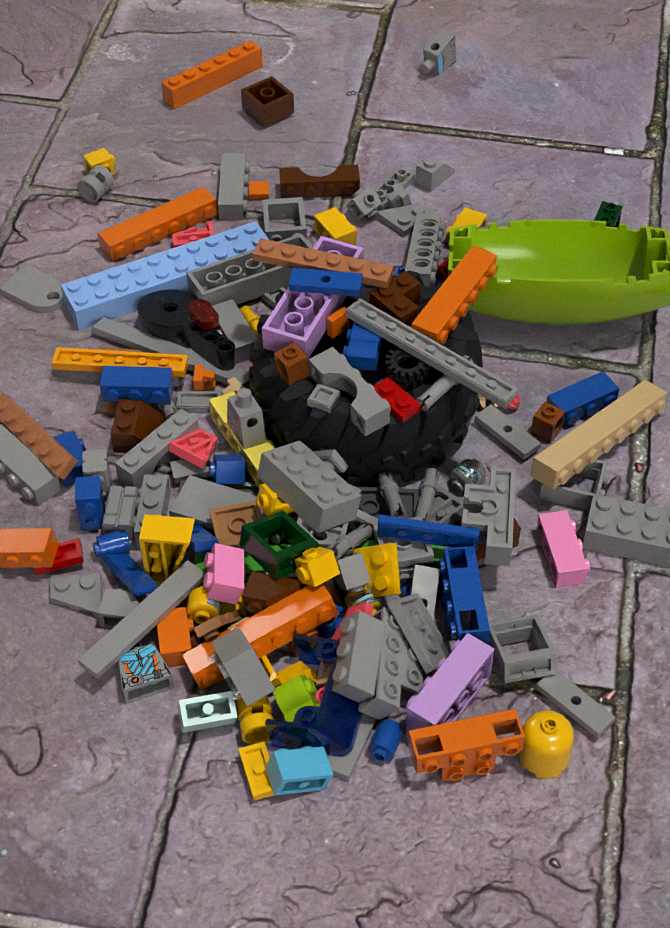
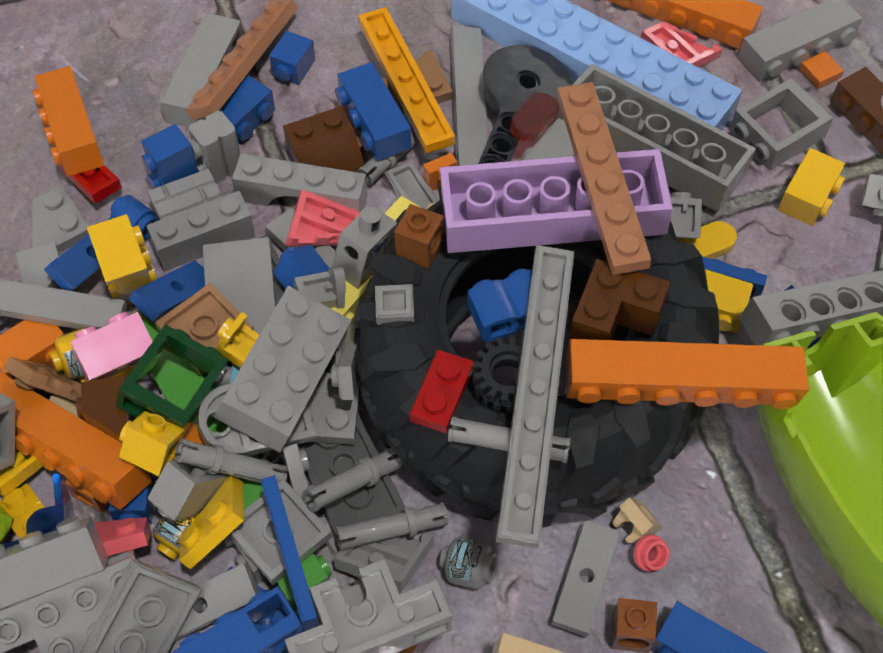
camera: 60 degrees right, 10 degrees up
blue tile [288,268,363,296] -> none
light grey arch [309,347,391,436] -> none
orange tile [327,306,350,339] -> none
none -> blue brick [269,30,315,85]
none -> light grey tile [294,267,346,309]

